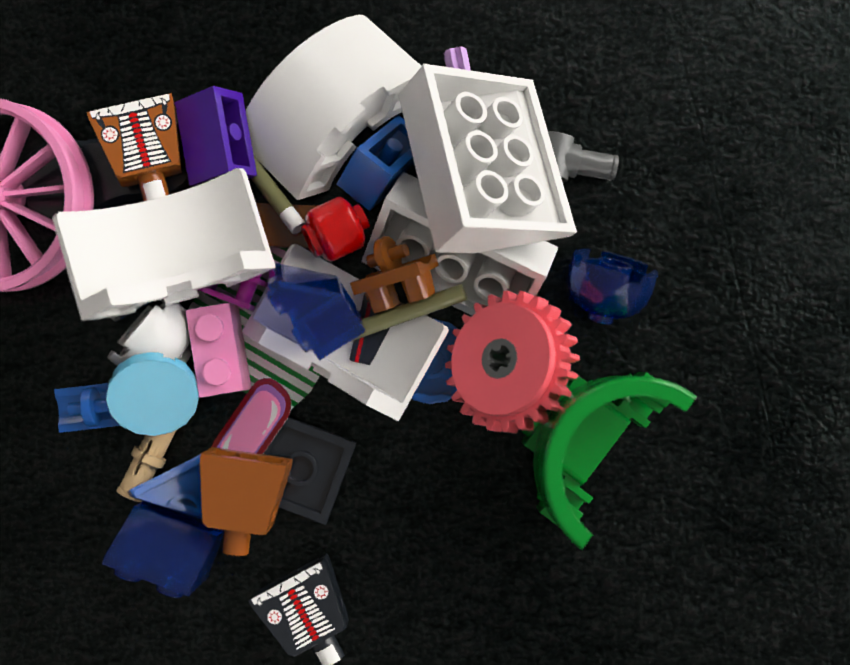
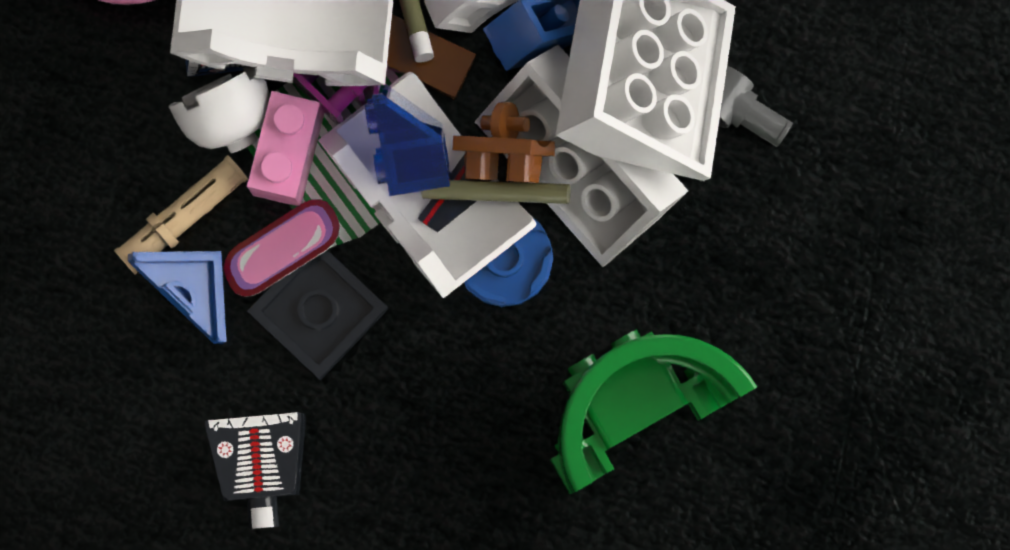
camera: 15 degrees right, 5 degrees down
blue hips [54,383,121,433] -> none
clear blue slope [102,501,225,598] -> none
medium azure tile [106,352,199,436] -> none
dark orange torso [200,447,293,556] -> none
red head [301,197,369,262] -> none
coral gear [445,290,580,434] -> none
clear blue cylinder [567,249,658,324] -> none

